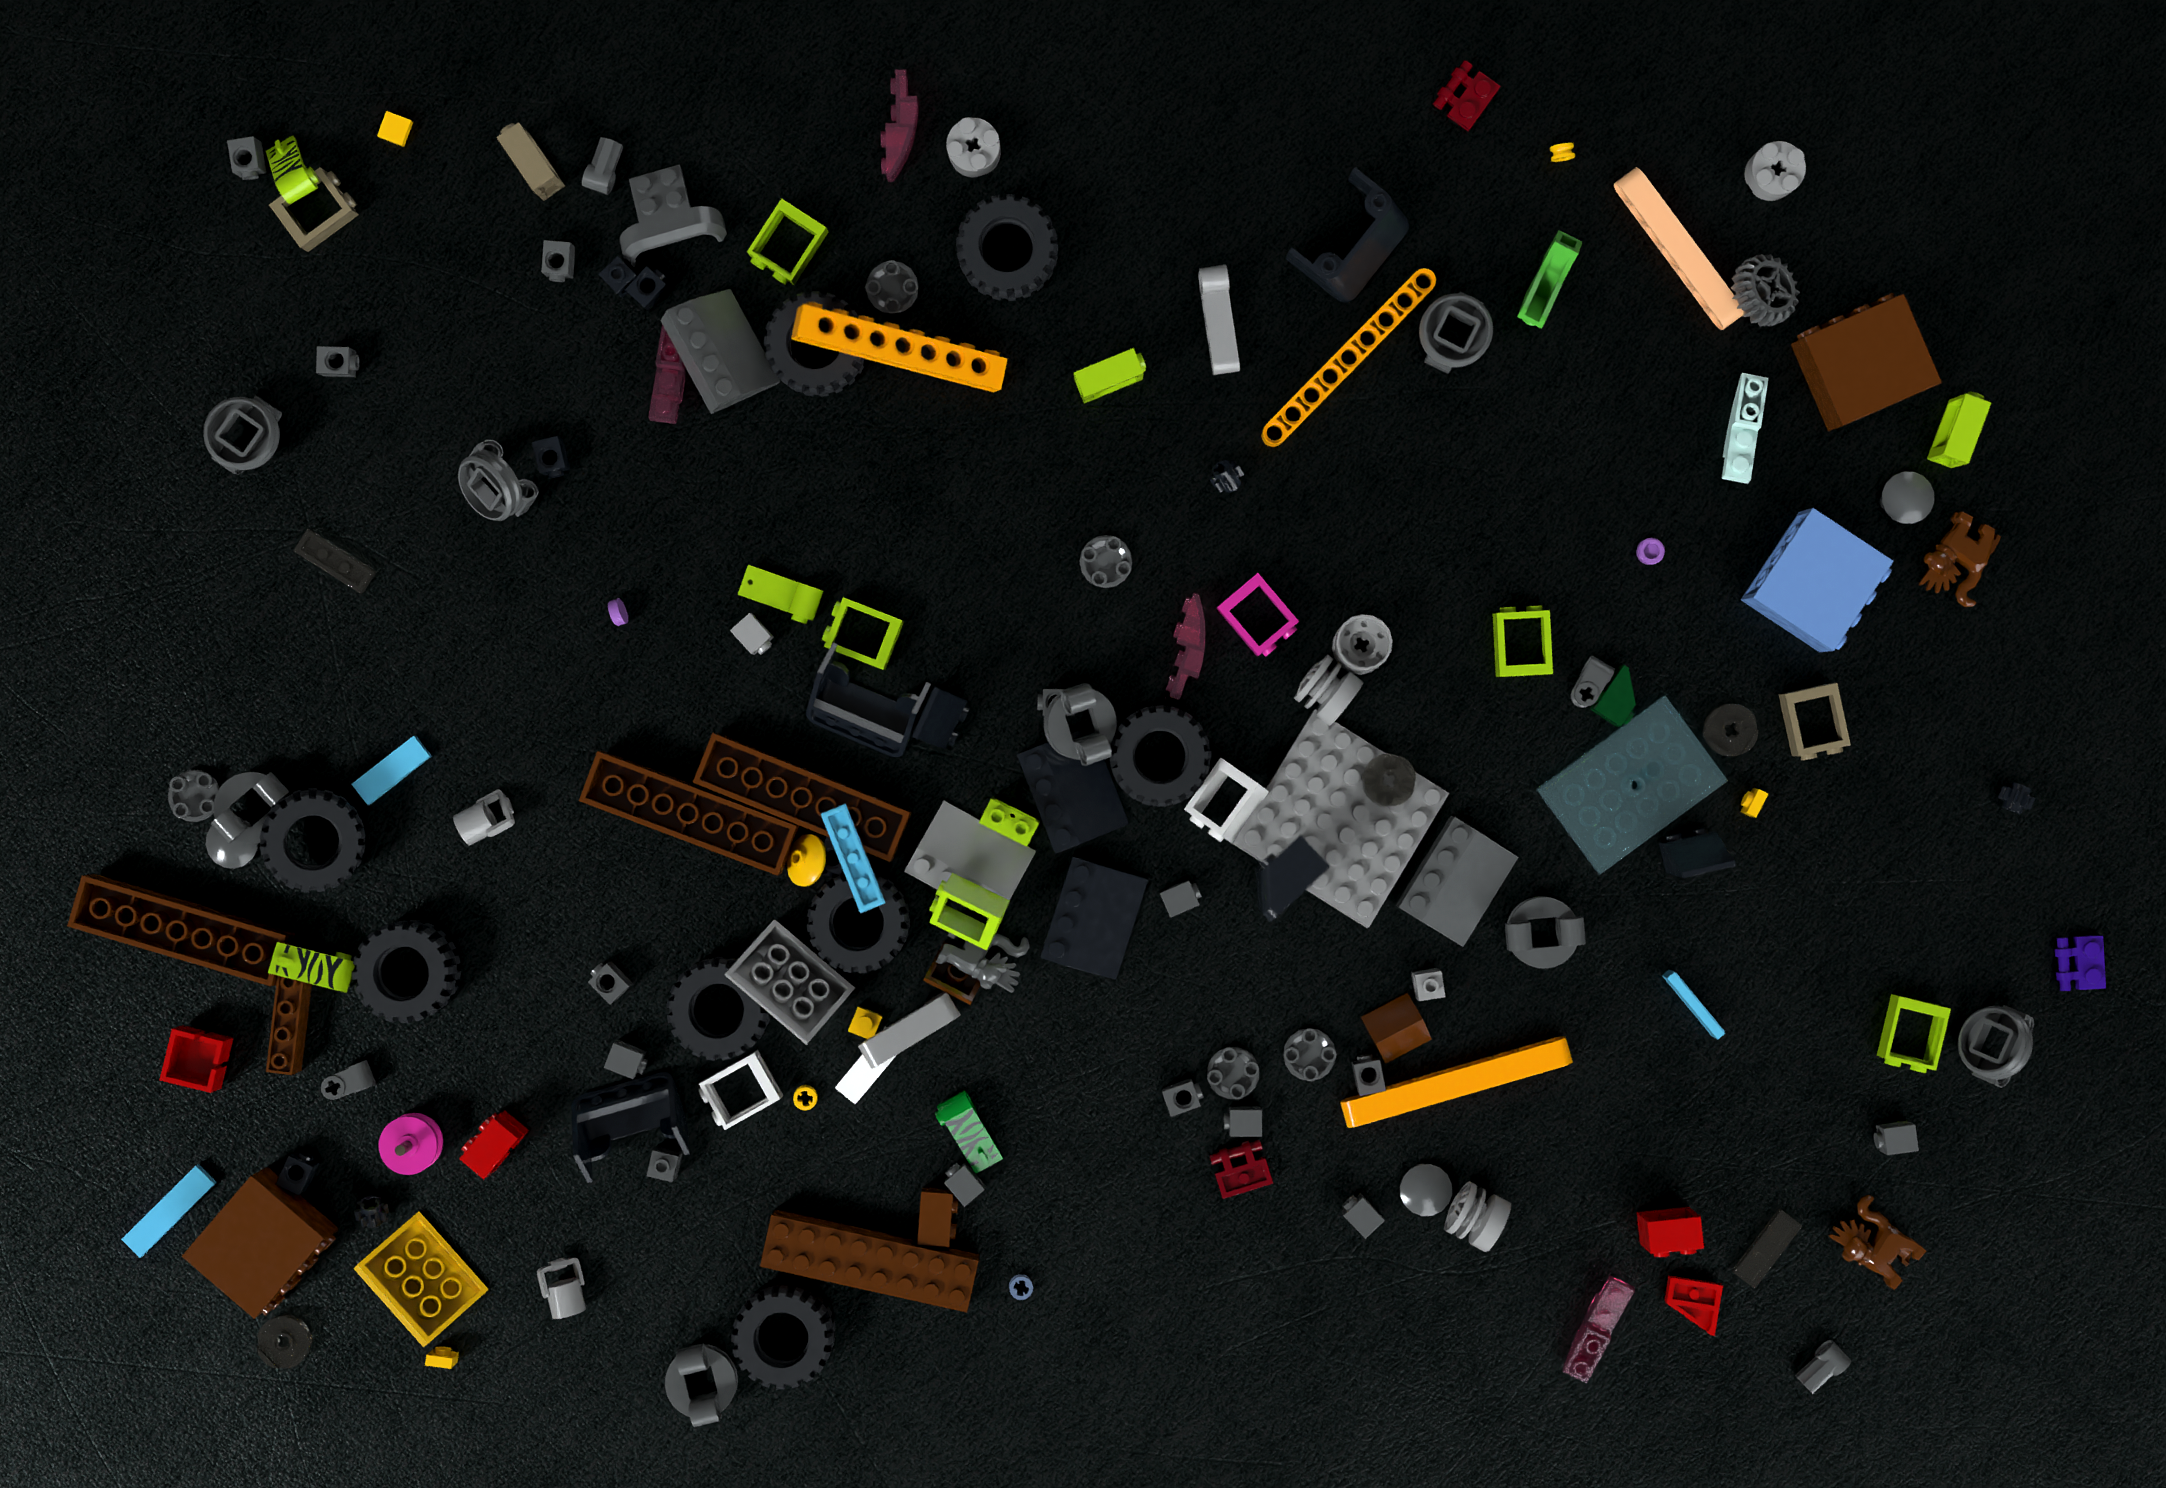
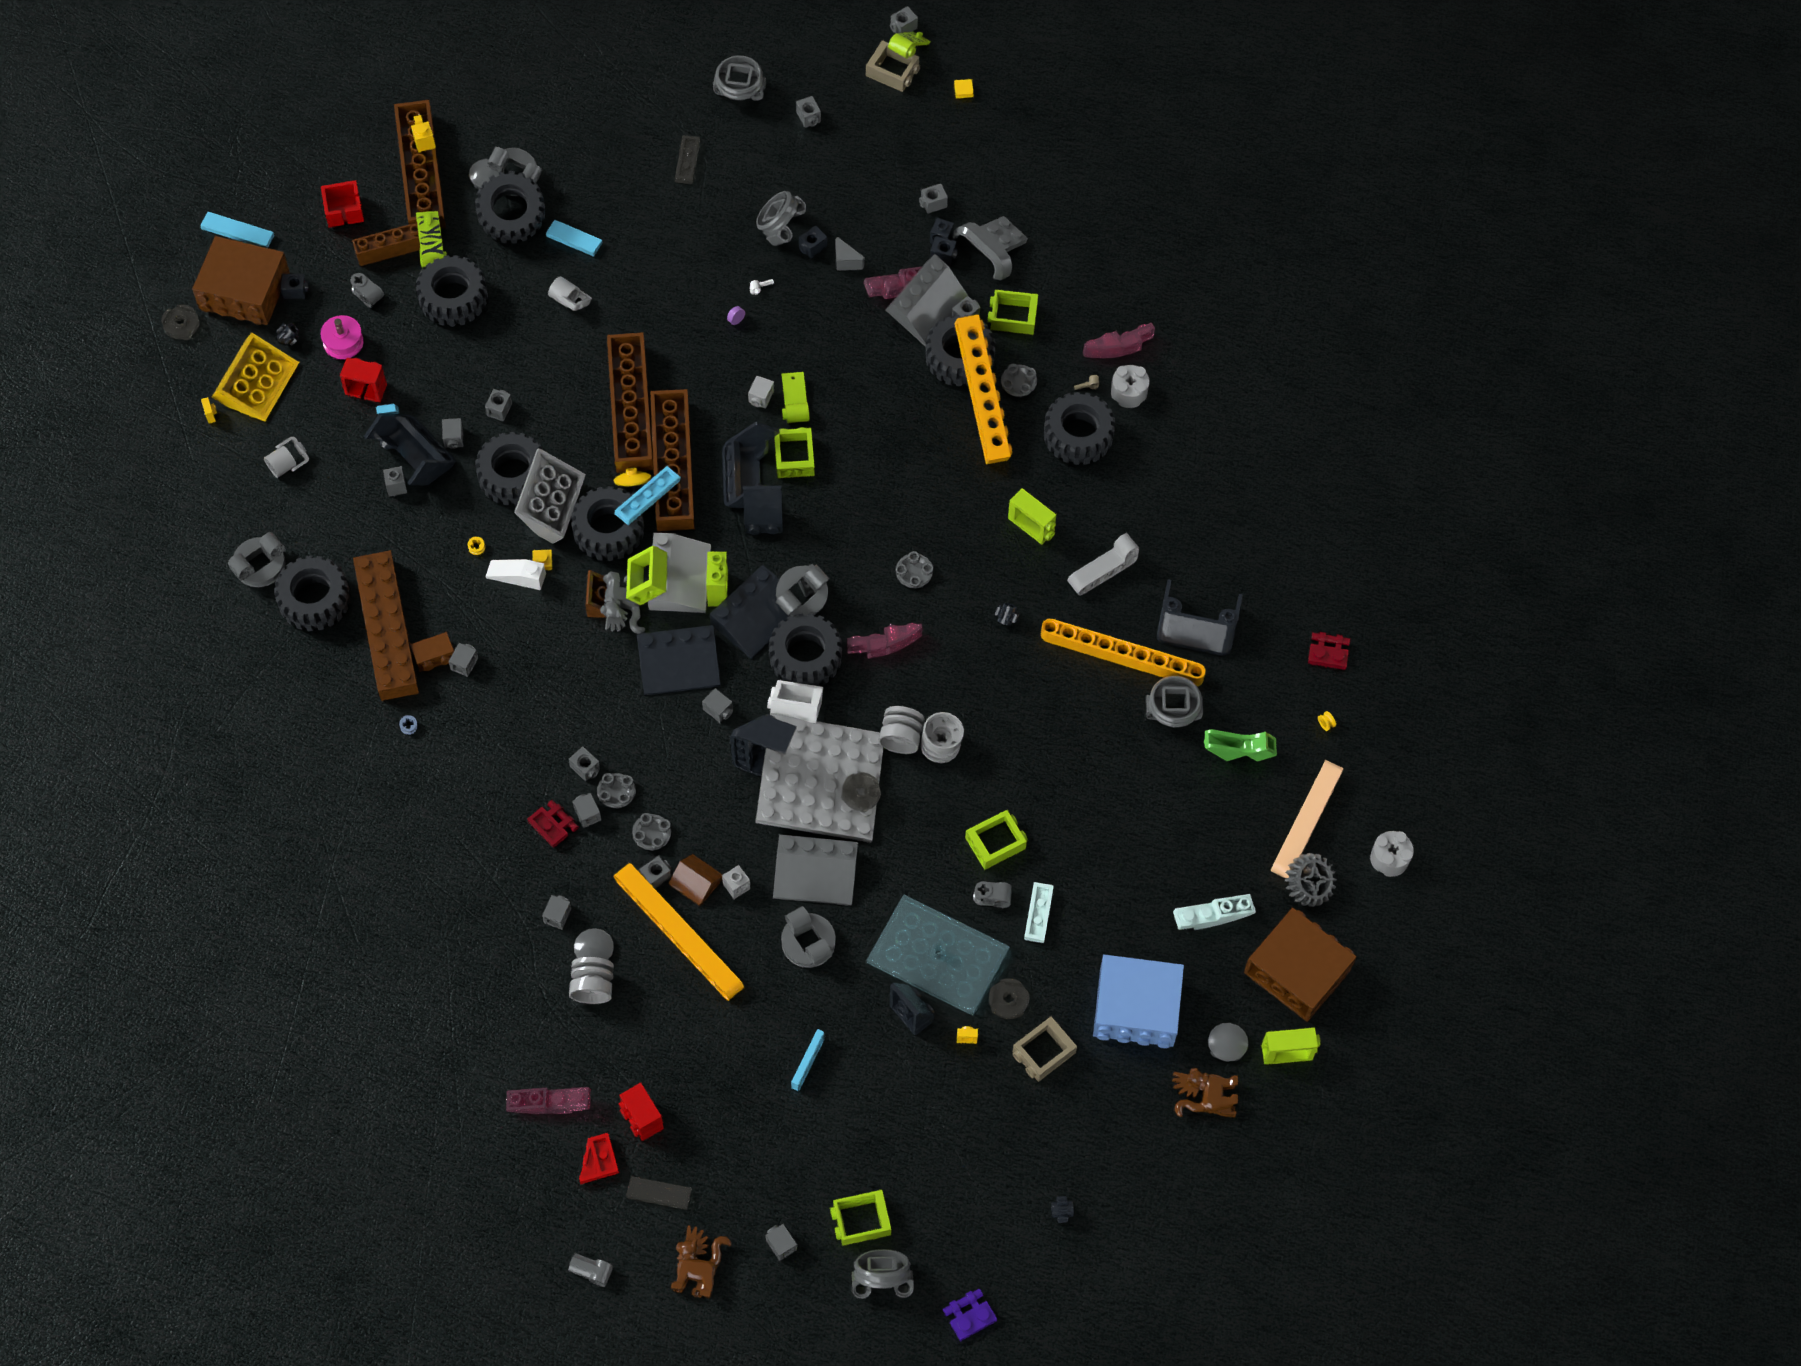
camera: 65 degrees right, 25 degrees down
dark grey dish [168,770,220,822] -> none
dark tan window [497,122,565,201] -> none
dark grey piece [582,137,623,195] -> none
white window [699,1050,783,1130] -> none
light grey beam [858,992,961,1069] -> none
door [935,1090,1003,1174] -> none
dark pink window [1216,573,1299,657] -> none
dark green slope [1590,665,1636,727] -> none
medium lavender tile [1636,538,1665,565] -> none
none -> medium azure tile [376,404,399,414]
none -> yellow brick [411,115,435,152]
none -> white hand [750,279,774,294]
none -> dark grey slope [835,237,864,270]
none -> dark grey brick [952,296,980,318]
none -> light aqua plate [1024,882,1054,943]
none -> dark tan hand [1074,375,1099,390]

